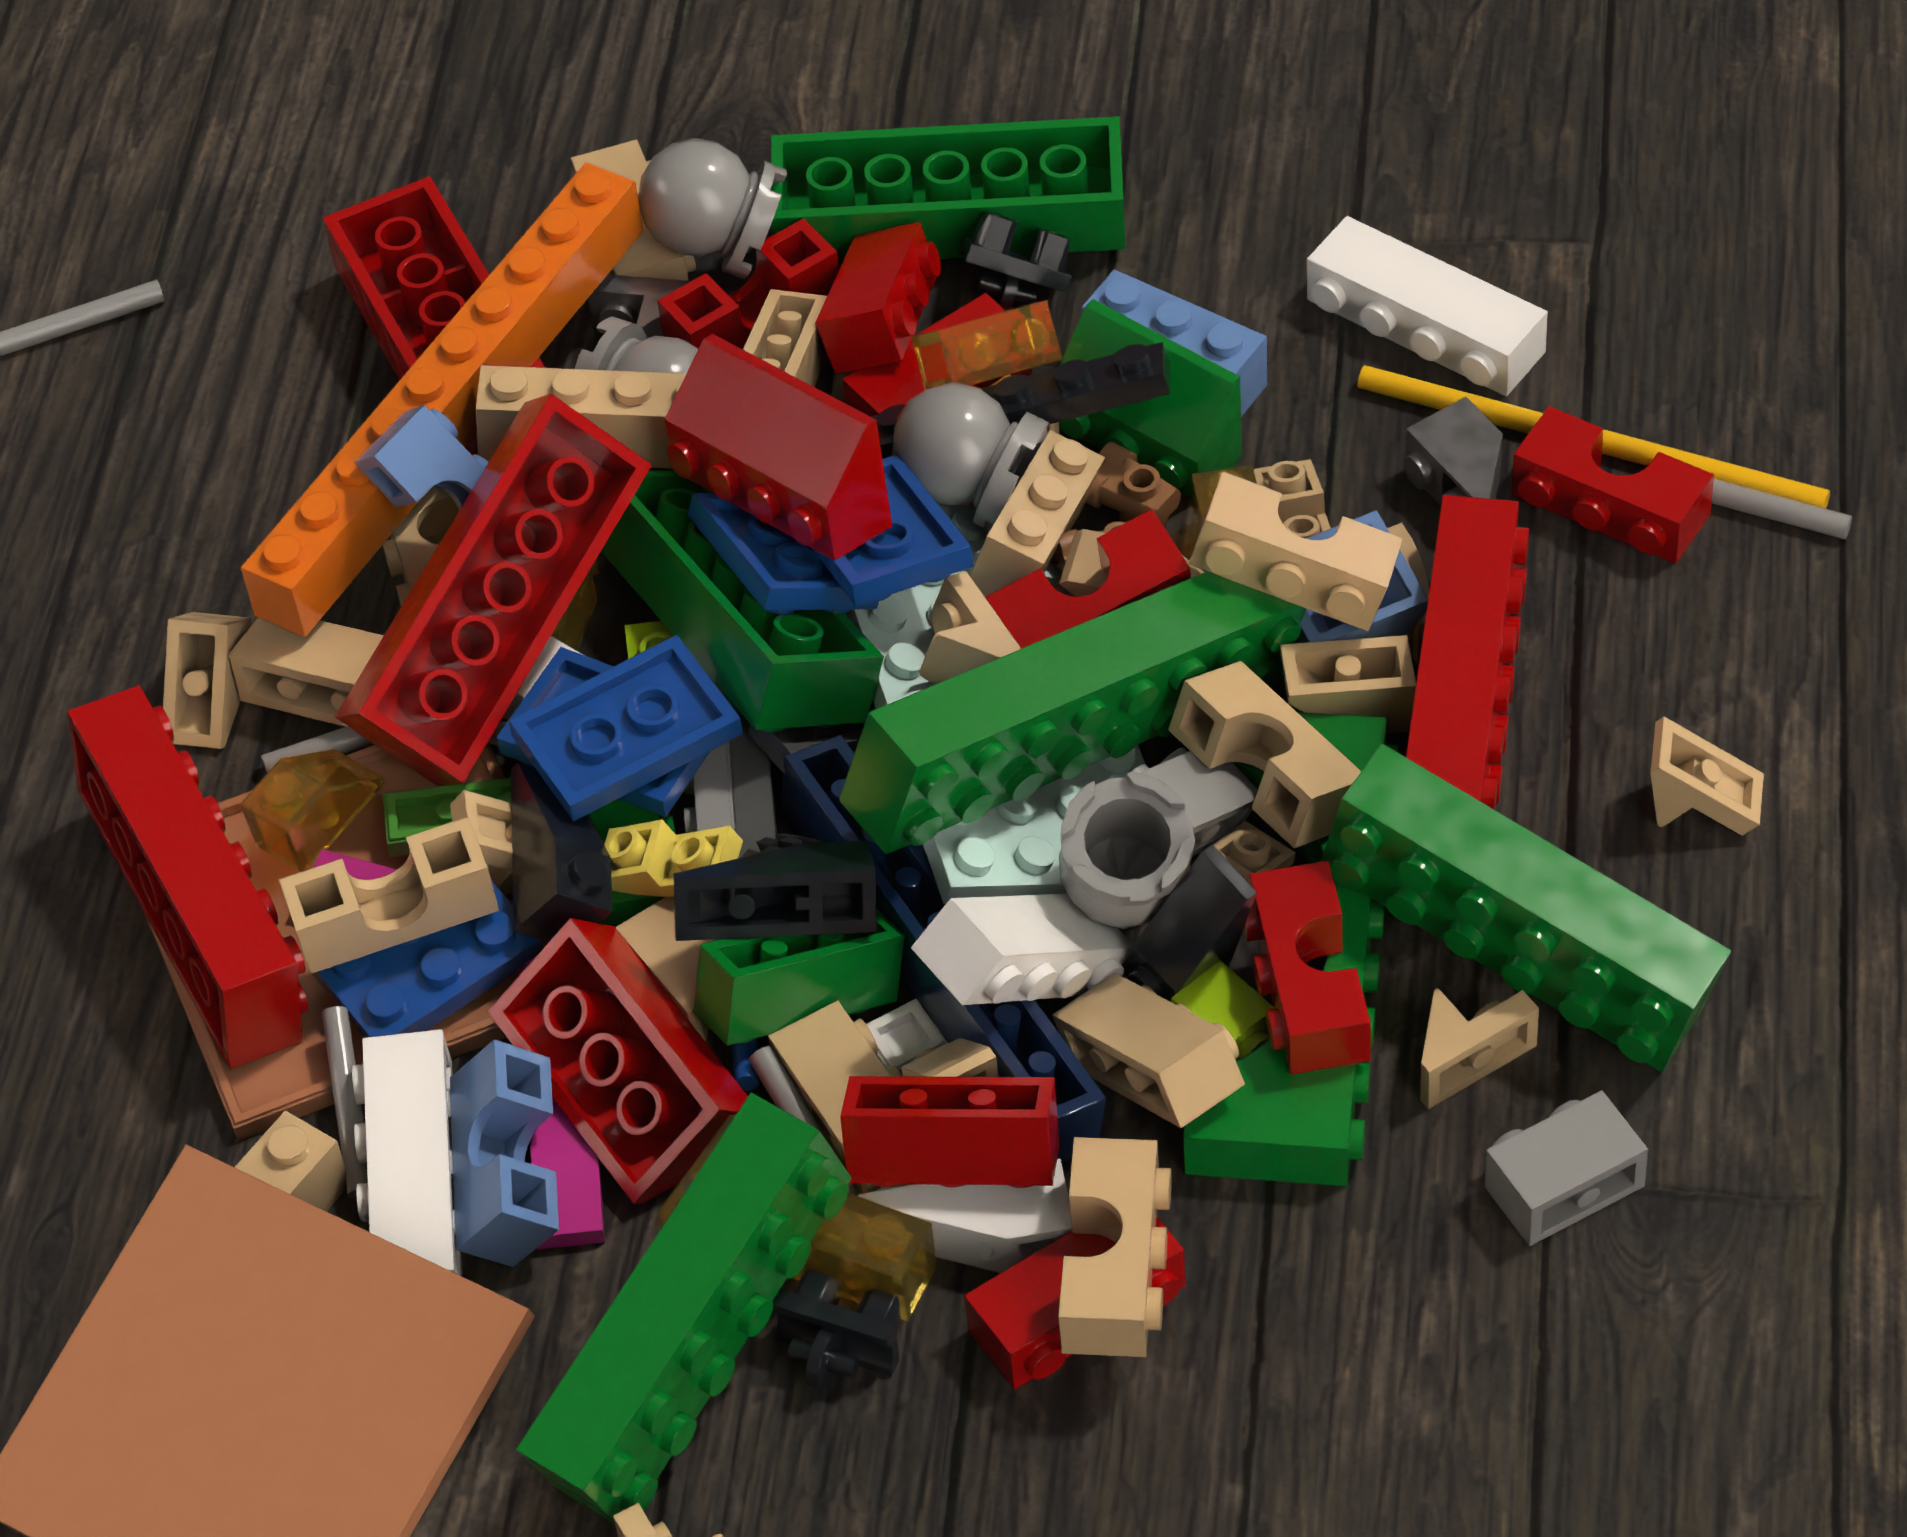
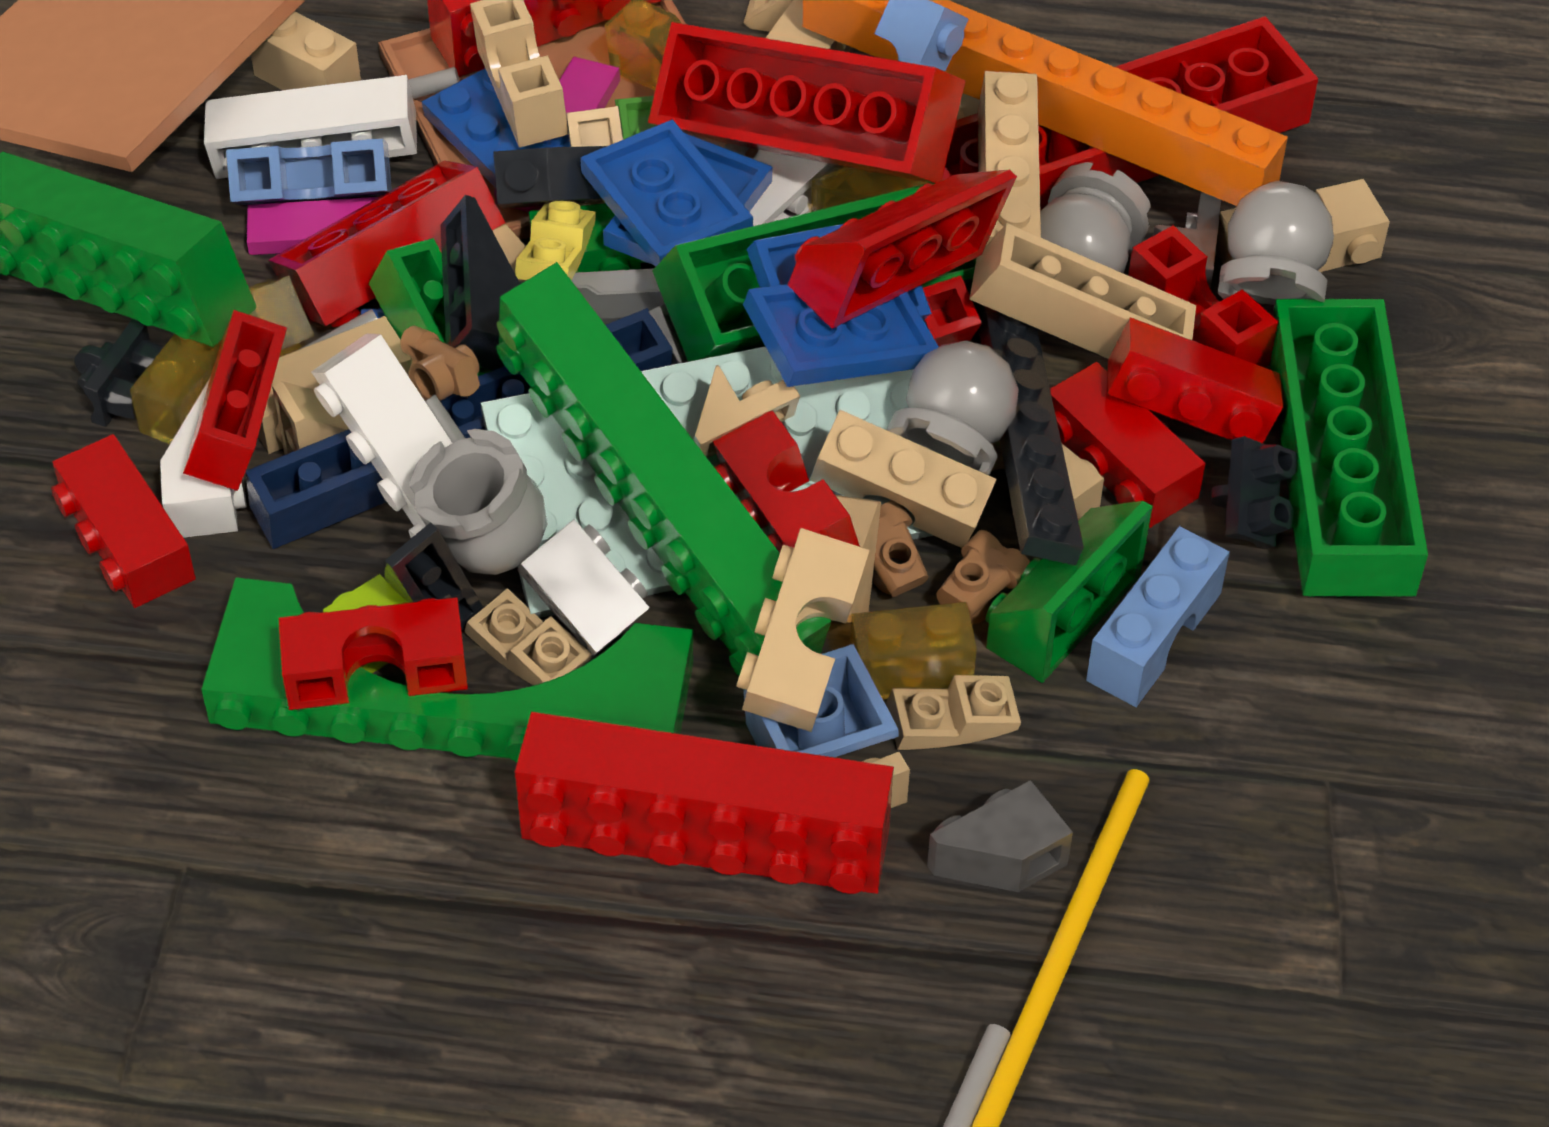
camera: 85 degrees right, 0 degrees up
clear yellow brick [911,300,1062,390] -> none
tan brick [1052,973,1245,1128] -> none
tan arch [1059,1137,1171,1357] -> none
tan arch [1168,661,1361,848] -> none
tan slope [1280,635,1416,734] -> none
white brick [1307,216,1548,397] -> none
green brick [1321,743,1731,1073] -> none
tan slope [1420,988,1539,1110] -> none
light grey brick [1485,1090,1648,1247] -> none
red arch [1512,406,1714,564] -> none
tan slope [1650,717,1764,836] -> none
none -> medium nougat plate [400,326,480,401]

